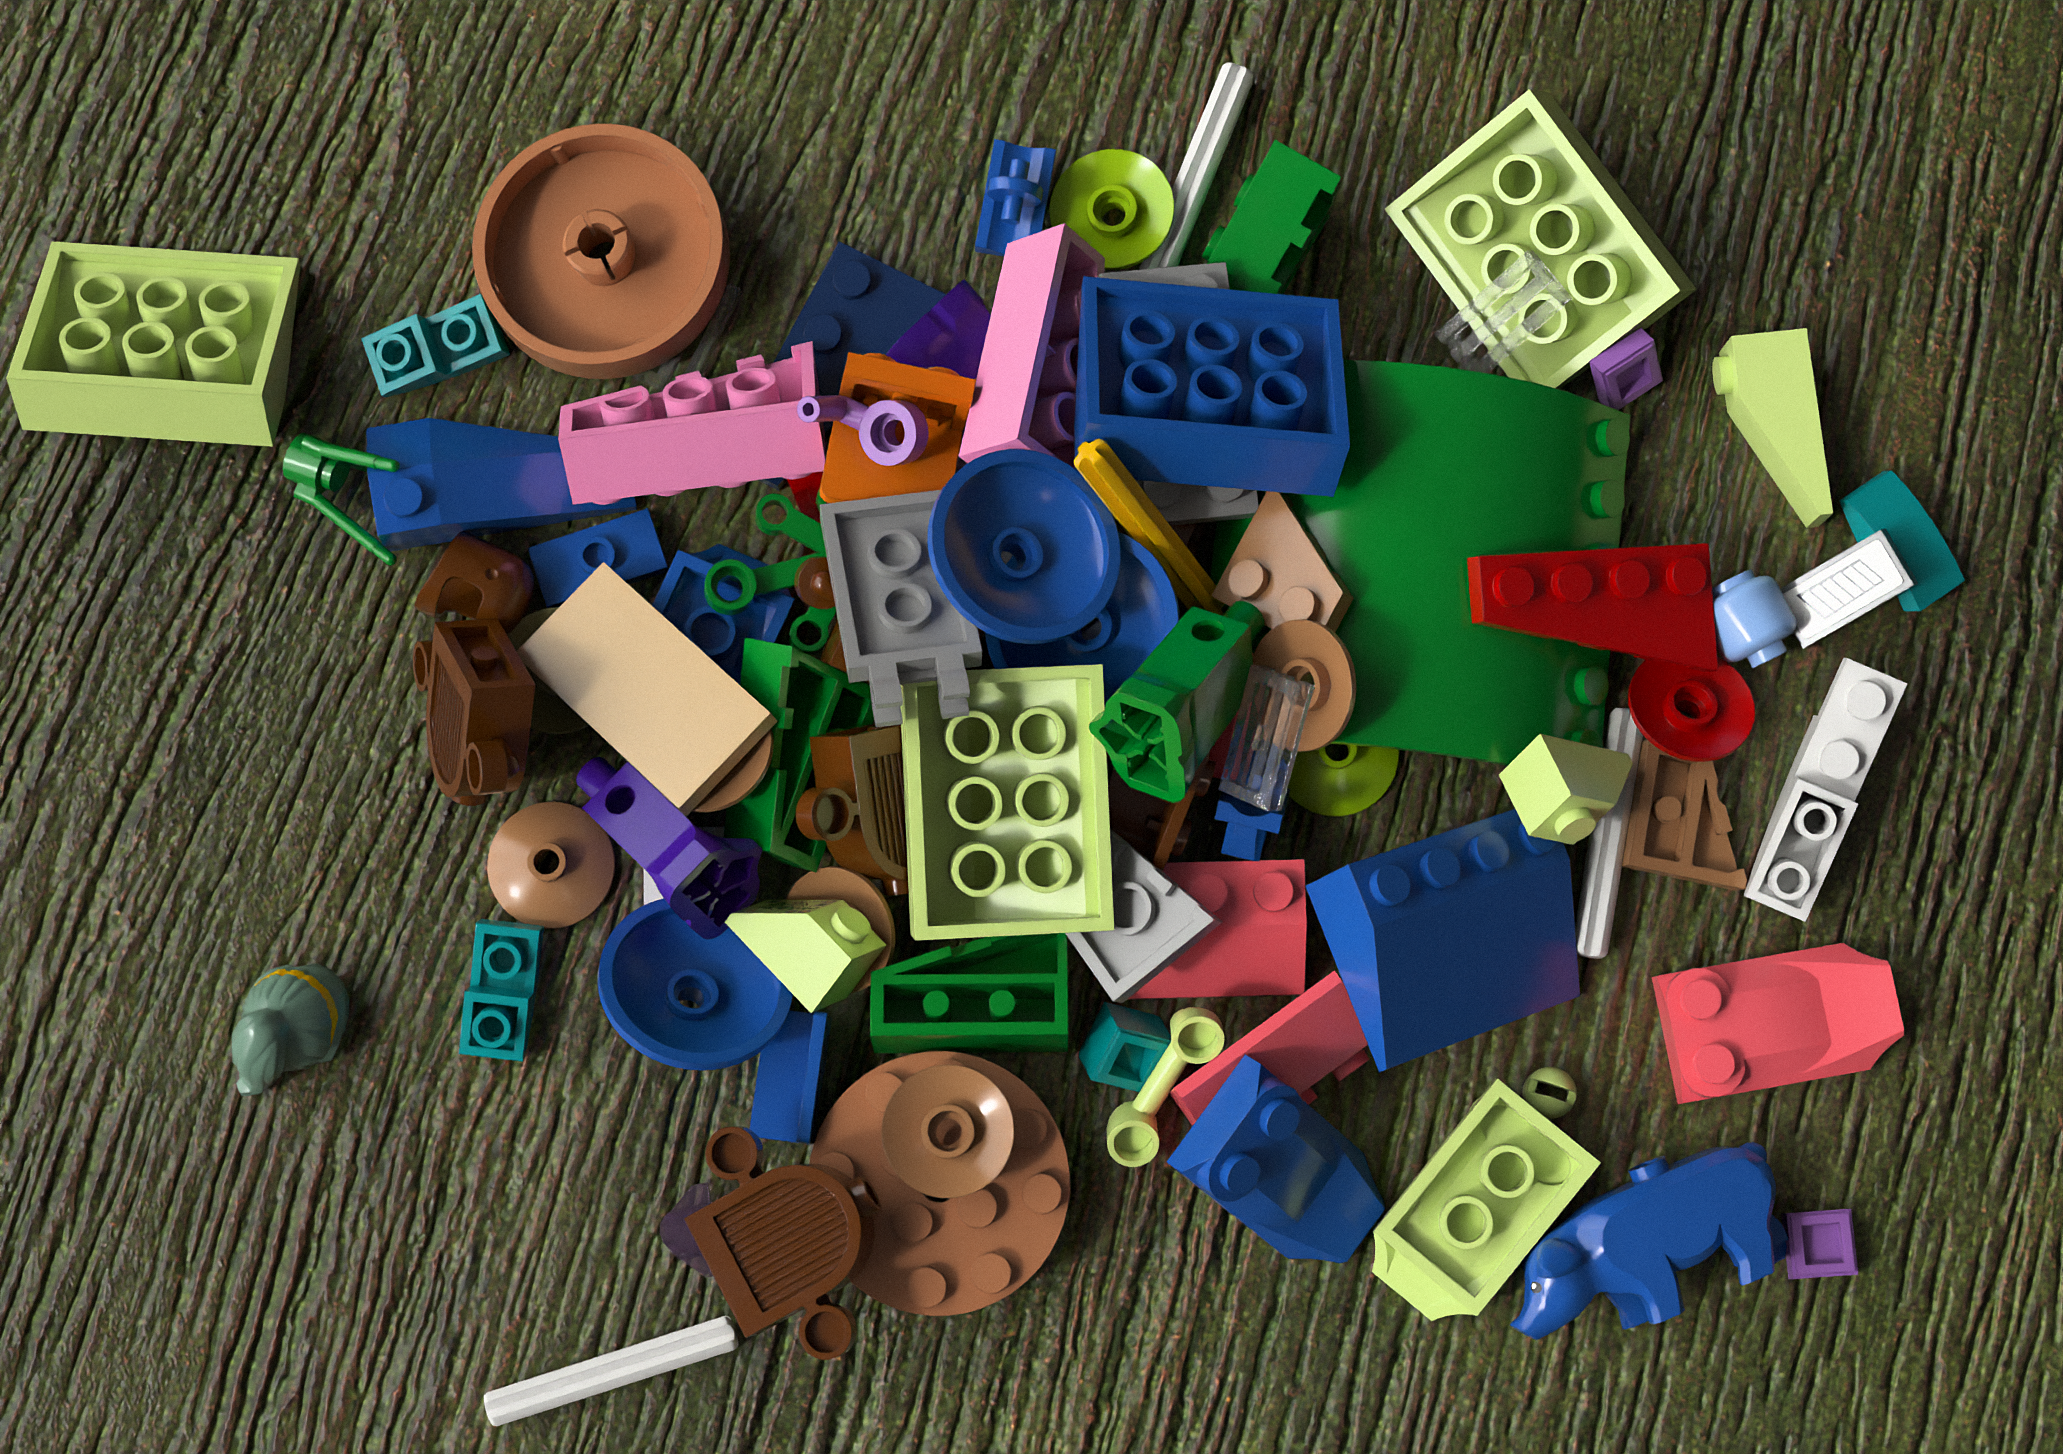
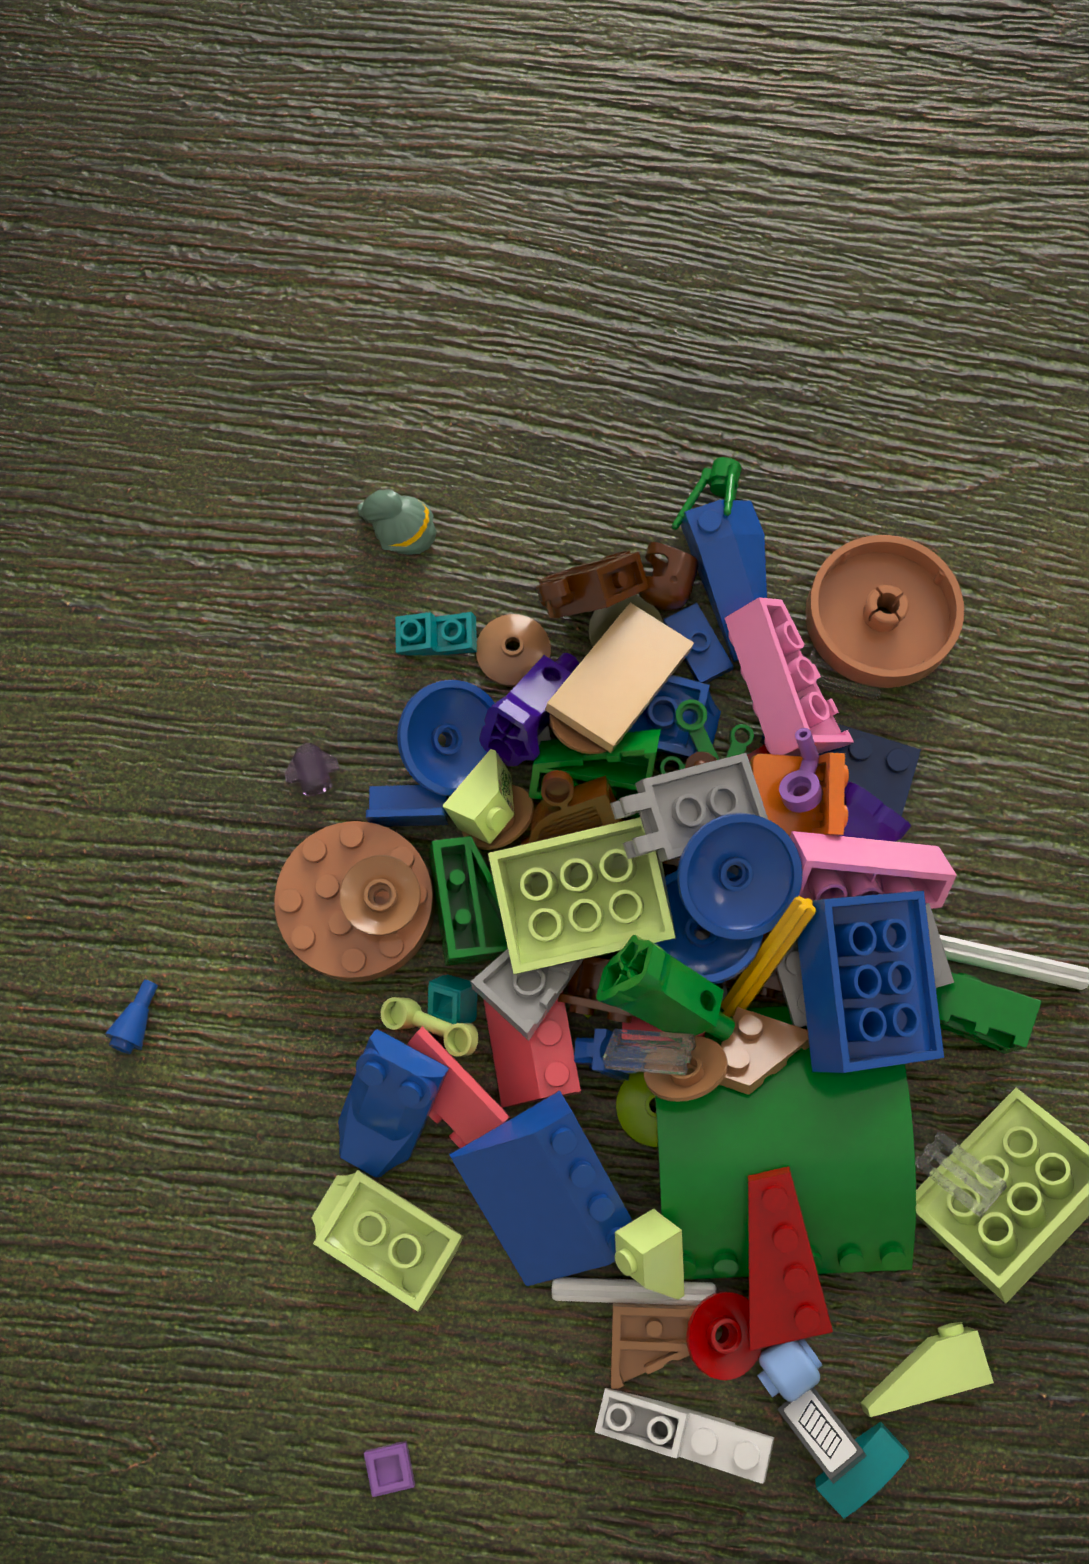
camera: 85 degrees right, 5 degrees down
yellowish green slope [6,241,300,447] -> none
teal slope [361,294,510,397] -> none
white axle [484,1316,738,1426] -> none
reddish brown piece [684,1126,882,1360] -> none
blue hips [975,139,1056,257] -> none
lime dish [1049,149,1175,270] -> none
blue animal [1509,1142,1789,1340] -> none
yellowish green hinge [1522,1067,1577,1119] -> none
medium lavender tile [1589,328,1663,410] -> none
coral slope [1652,943,1904,1104] -> none

